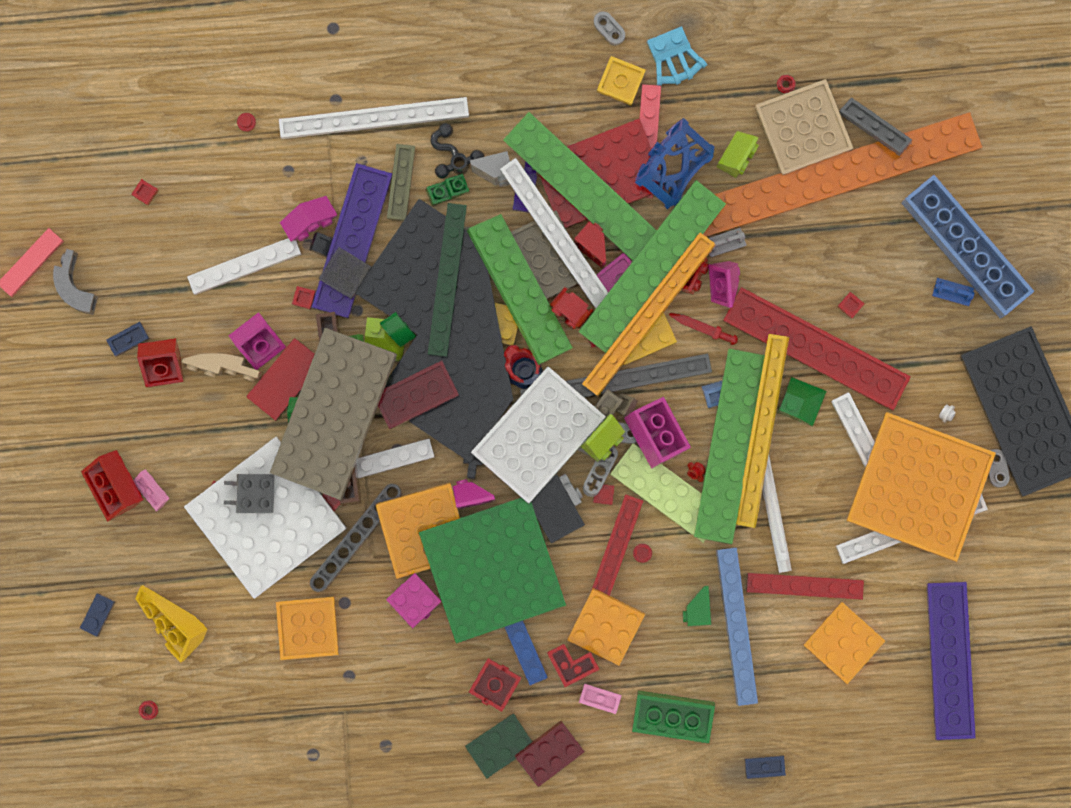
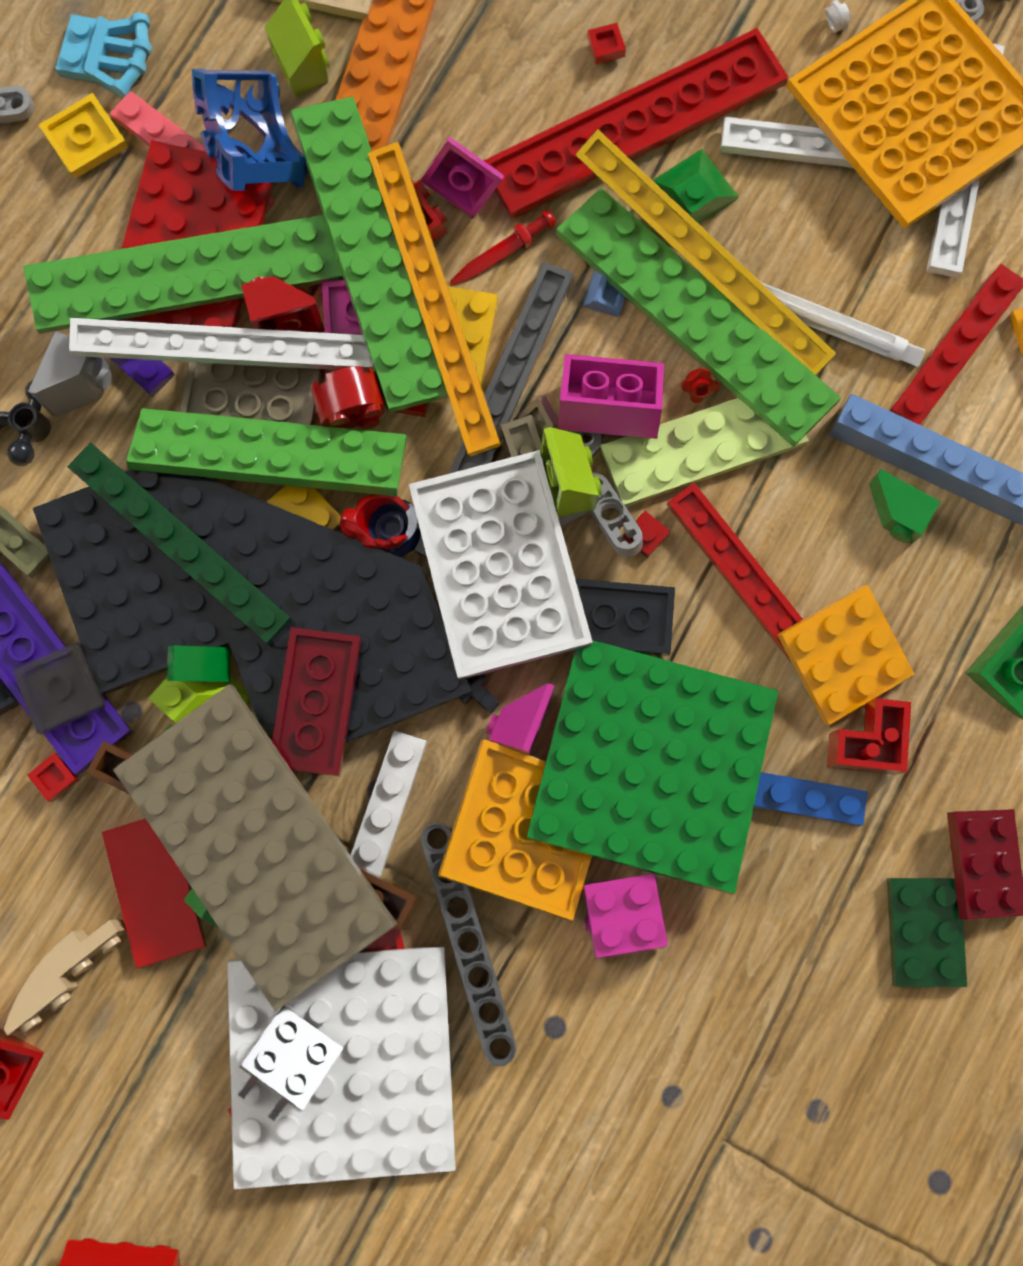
camera: 60 degrees left, 5 degrees down
bright pink plate [133,469,169,511] -> none
dark pink slope [228,312,286,370] -> none
light orange plate [276,597,339,660] -> none
green slope [426,174,469,206] -> none
red brick [469,658,522,712] -> none
light grey plate [559,474,583,506] -> none
bright pink plate [579,684,622,714] -> none
red plate [633,543,652,563] -> none
light grey hinge [708,228,747,258] -> none

